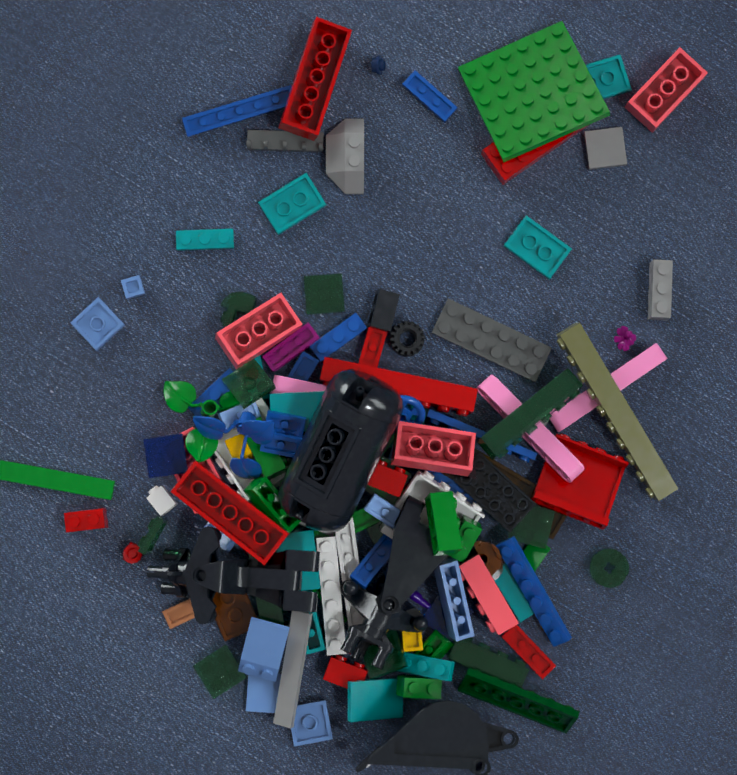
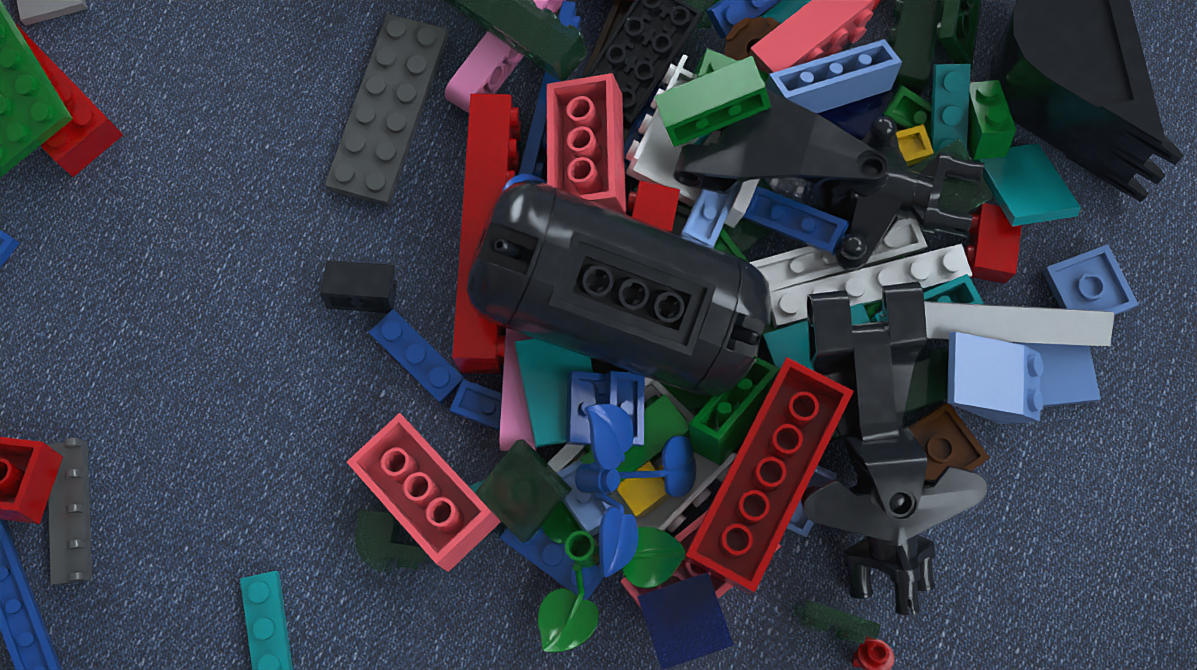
camera: 95 degrees left, 10 degrees down
white brick [147,485,178,516] -> none
nougat tile [162,599,195,629] -> none
clear green plate [193,644,247,699] -> none
teal tile [258,173,327,235] -> none
magenta plate [262,322,320,373] -> none
clear green plate [304,273,345,315] -> none
light grey wedge [326,119,364,194] -> none
red plate [358,327,387,367] -> none
black tyre [390,321,425,357] -> none
teal tile [503,215,572,280] -> none

